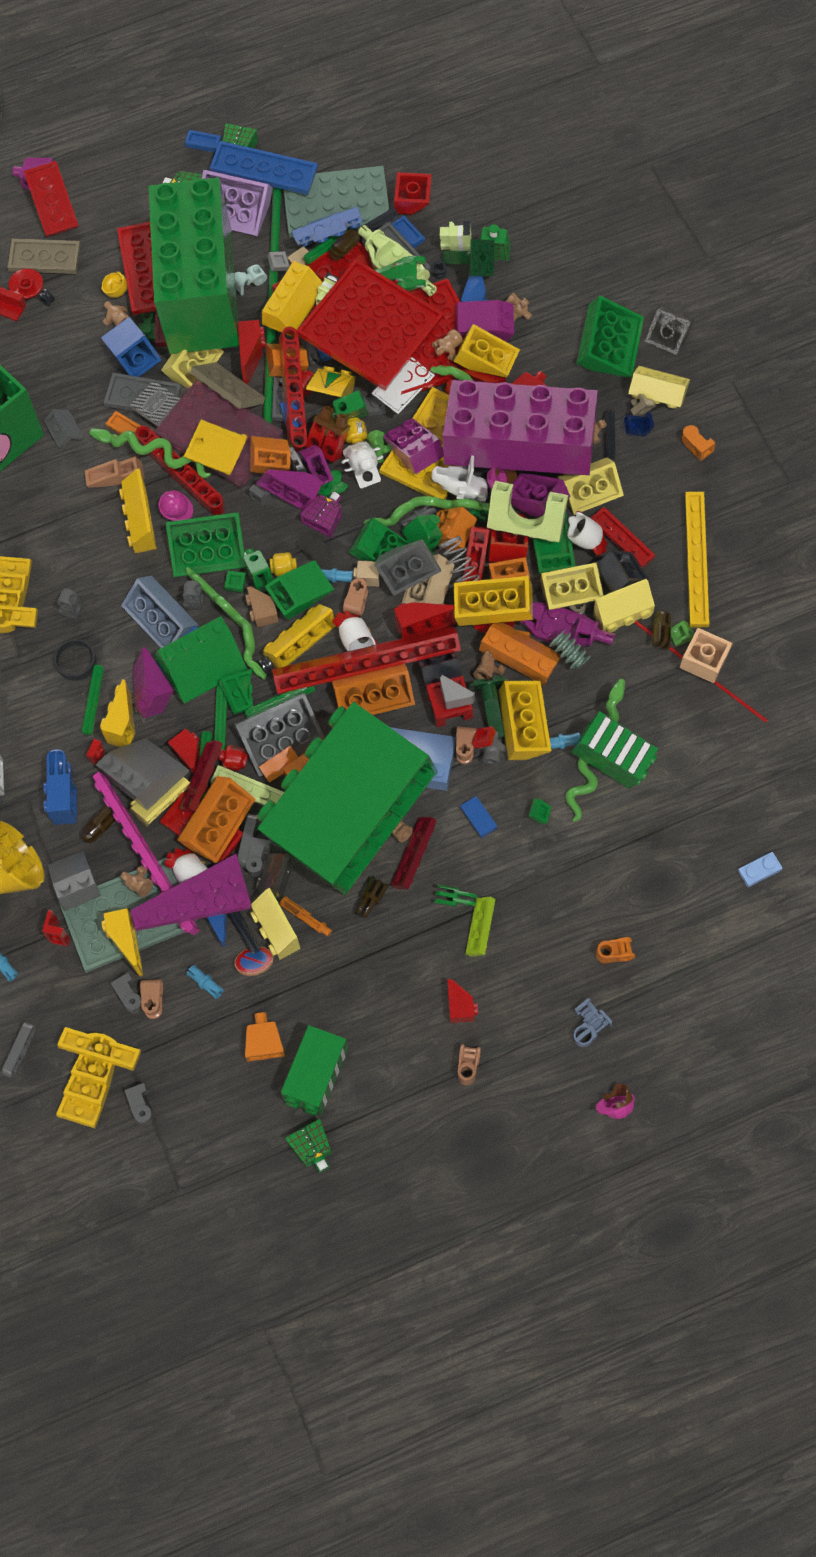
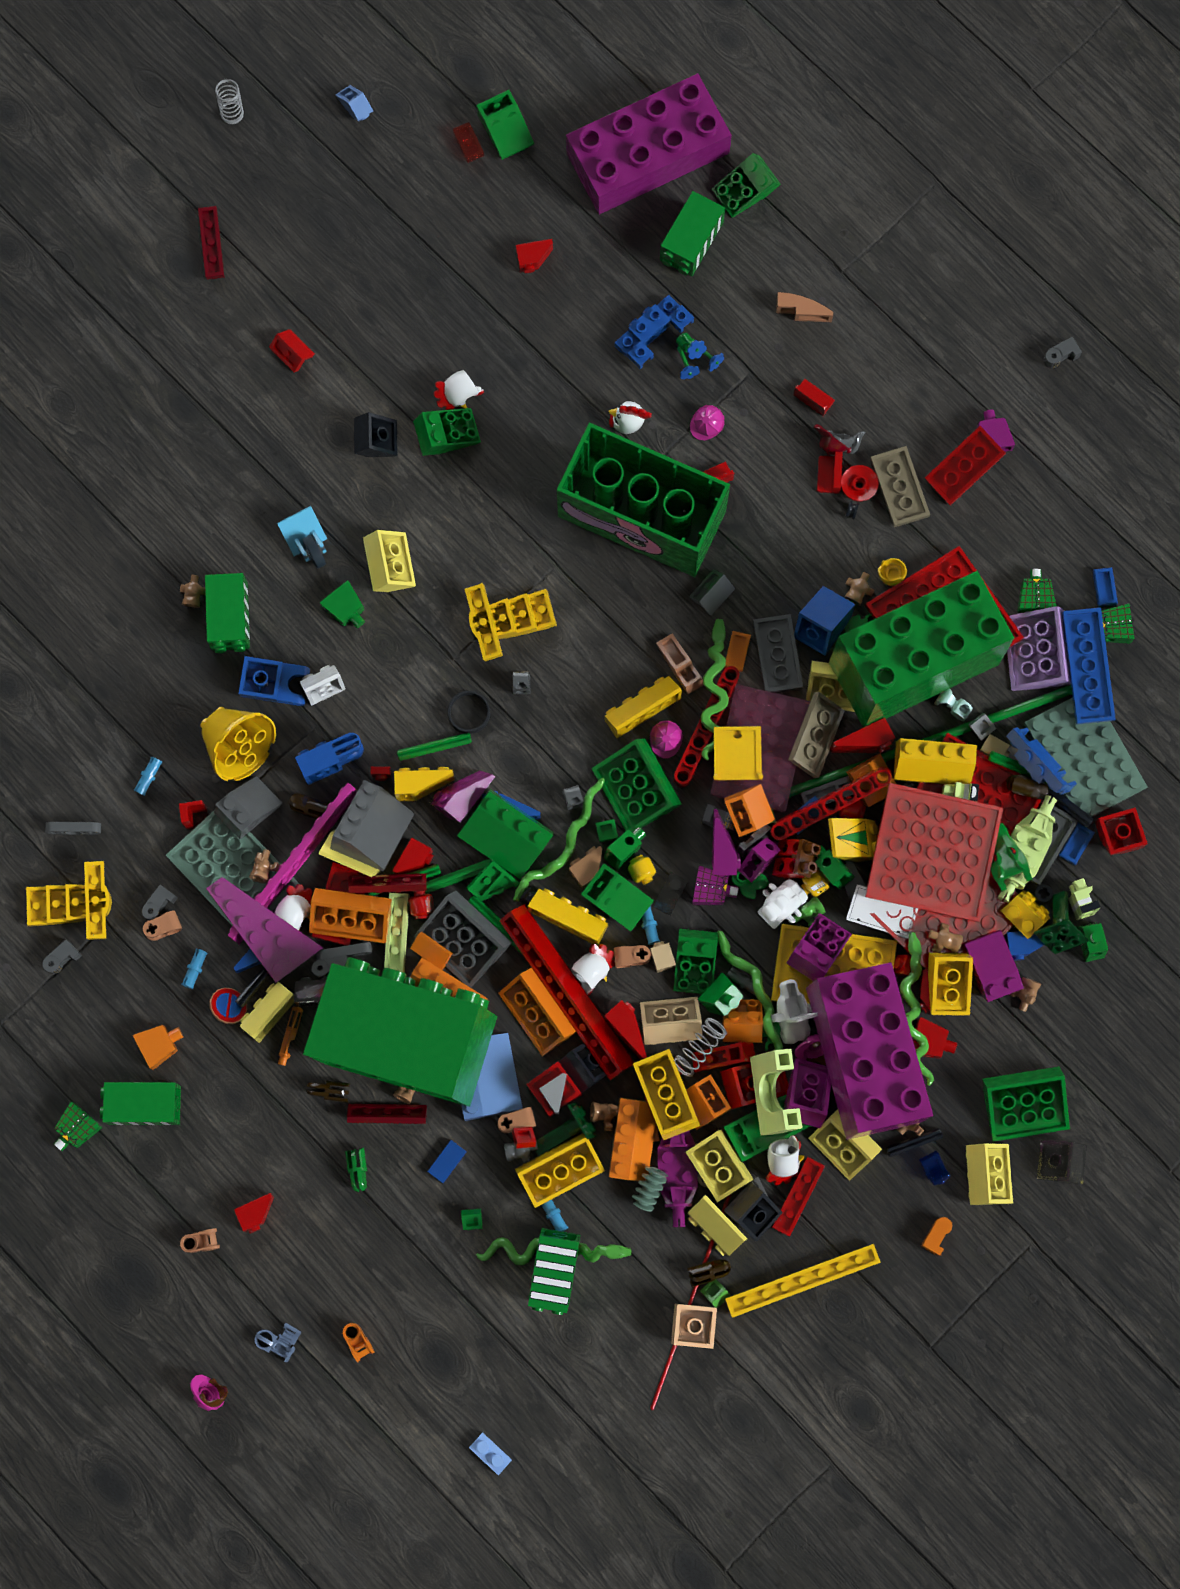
camera: 65 degrees right, 10 degrees up
yellow slope [102,908,143,976] -> none
sand blue slope [121,576,198,648] -> none
tile [130,380,181,427] -> none
dark grey slope [375,539,442,595] -> none
lime plate [466,897,495,957] -> none
dark tan tile [631,394,656,416] -> none
none -> yellow bracket [1001,890,1050,939]

